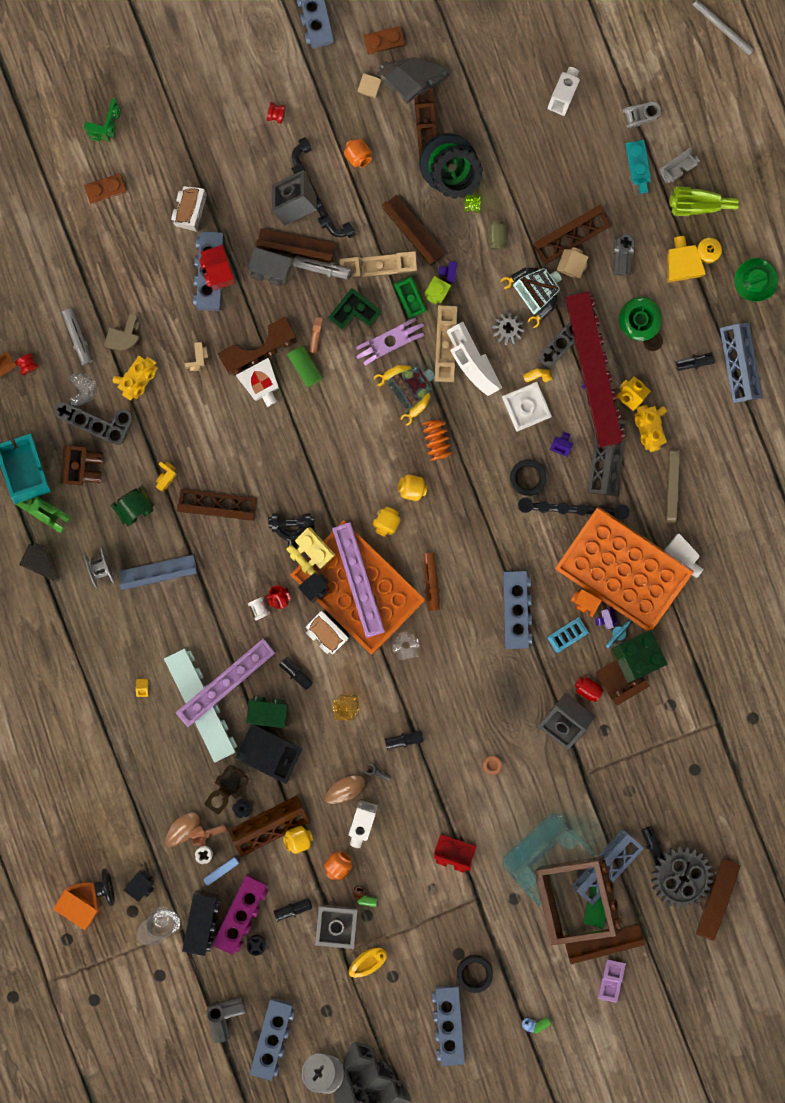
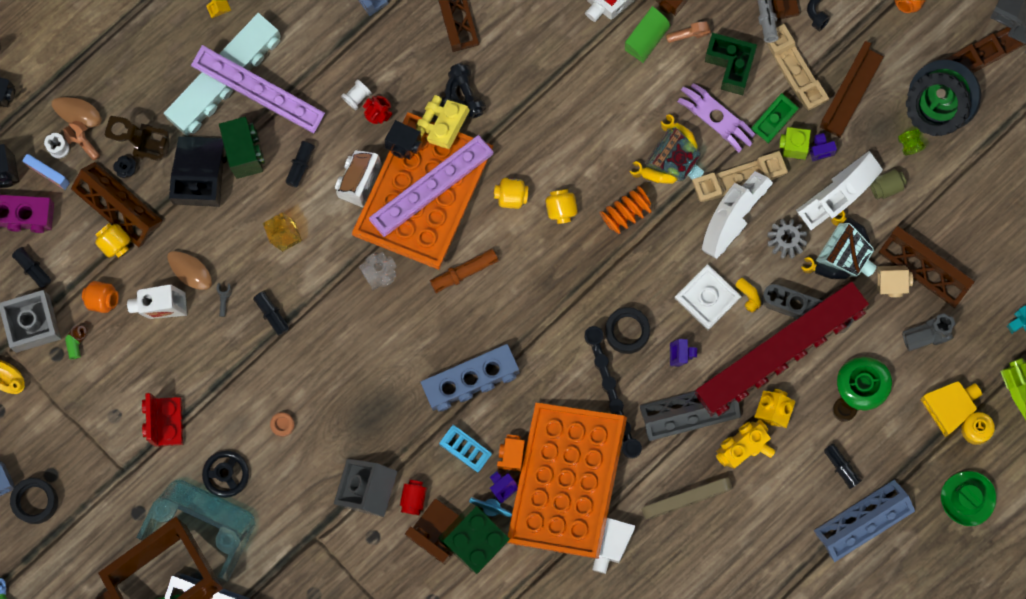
camera: 80 degrees right, 10 degrees down
none -> black piece [202,450,249,498]
none -> white slope [796,151,883,230]

